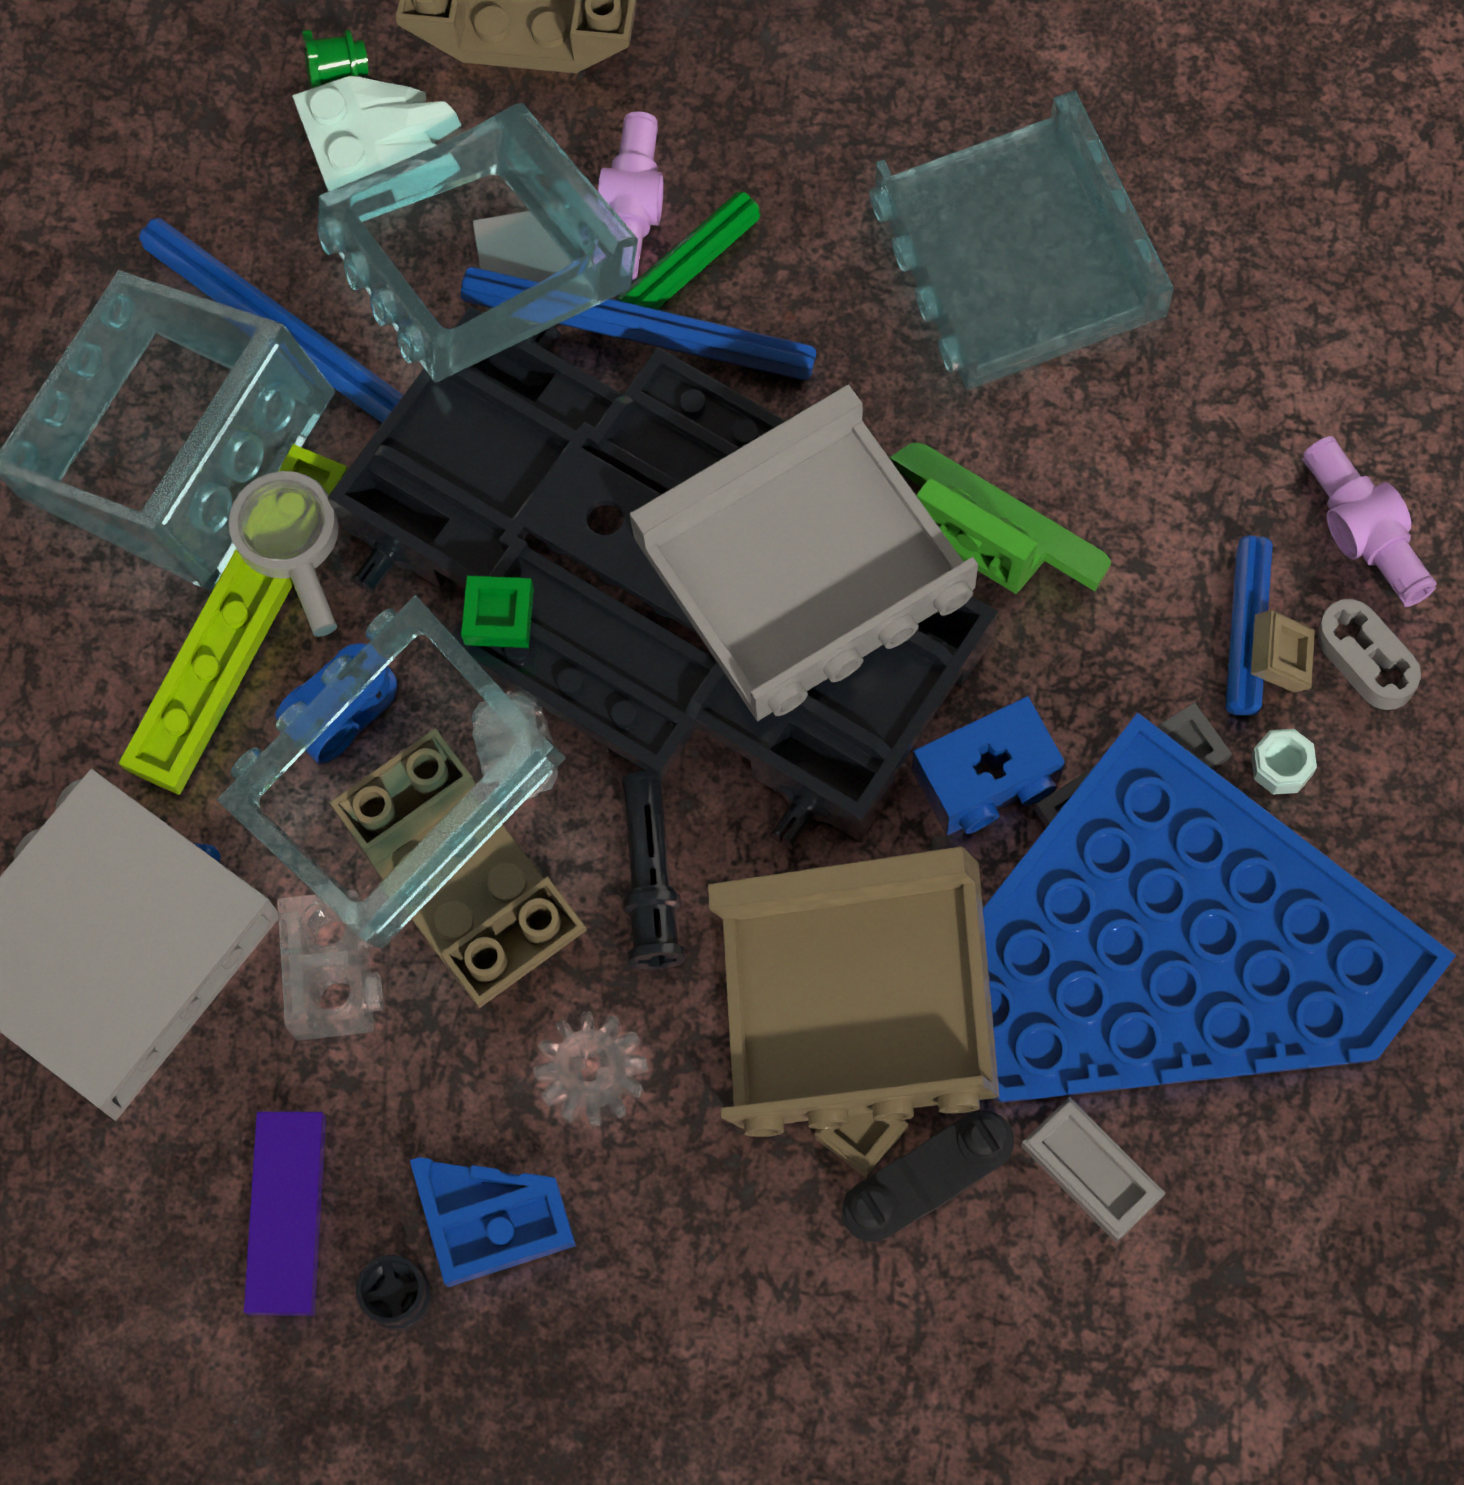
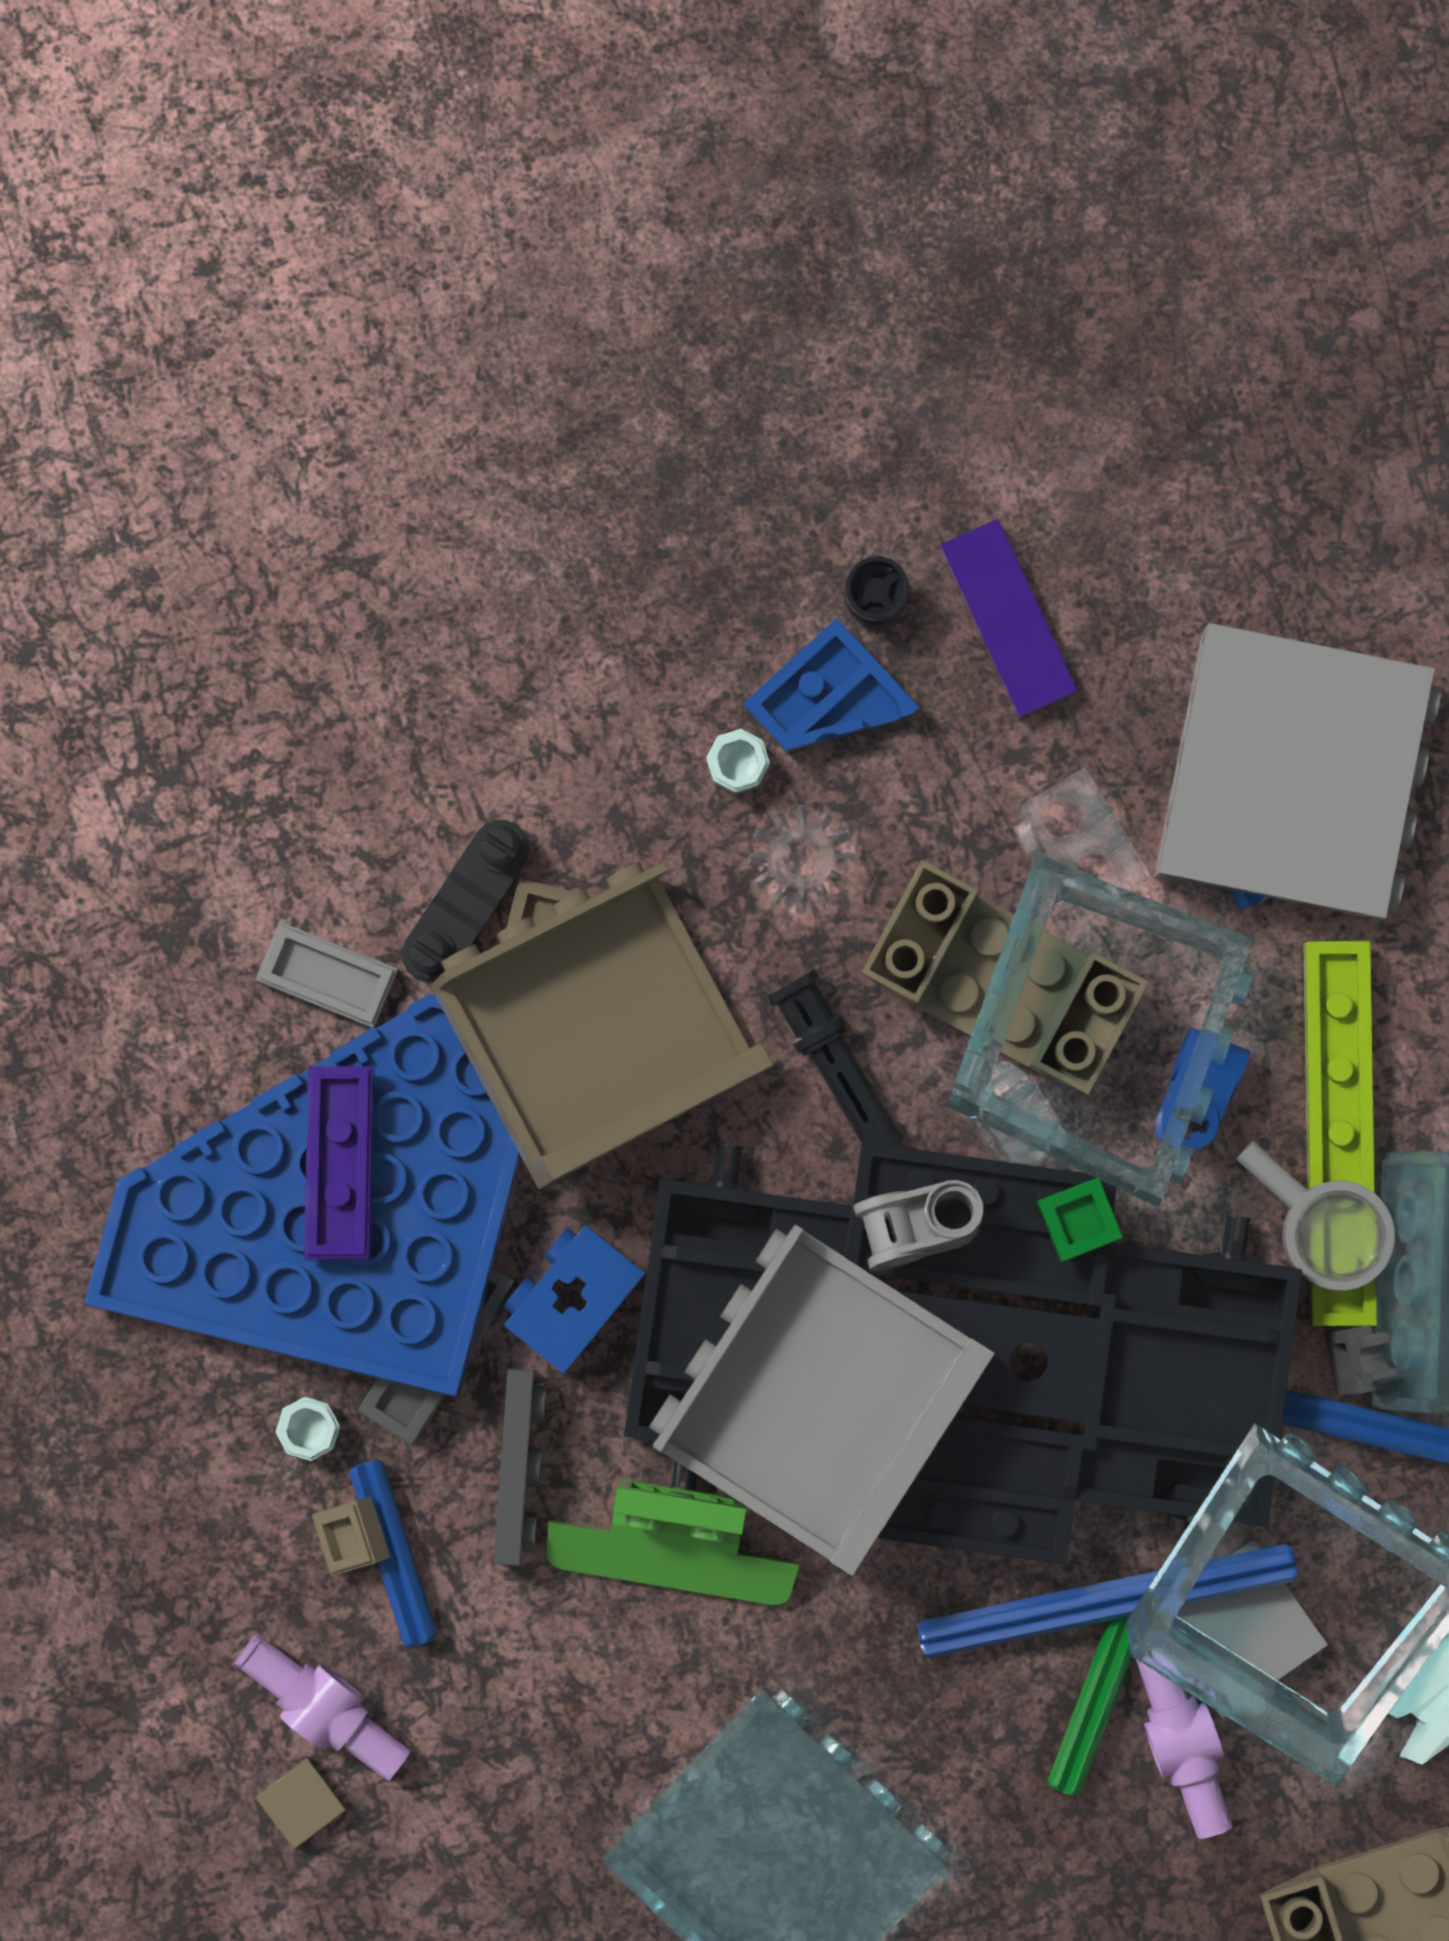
camera: 145 degrees right, 15 degrees up
light grey beam [1316,599,1421,710] -> none
none -> dark tan tile [255,1756,347,1849]
none -> dark purple tile [304,1066,375,1261]
none -> dark grey plate [494,1368,547,1566]
none -> light aqua tile [706,729,770,794]
none -> light grey piece [853,1180,983,1271]
none -> dark grey plate [1325,1325,1398,1395]

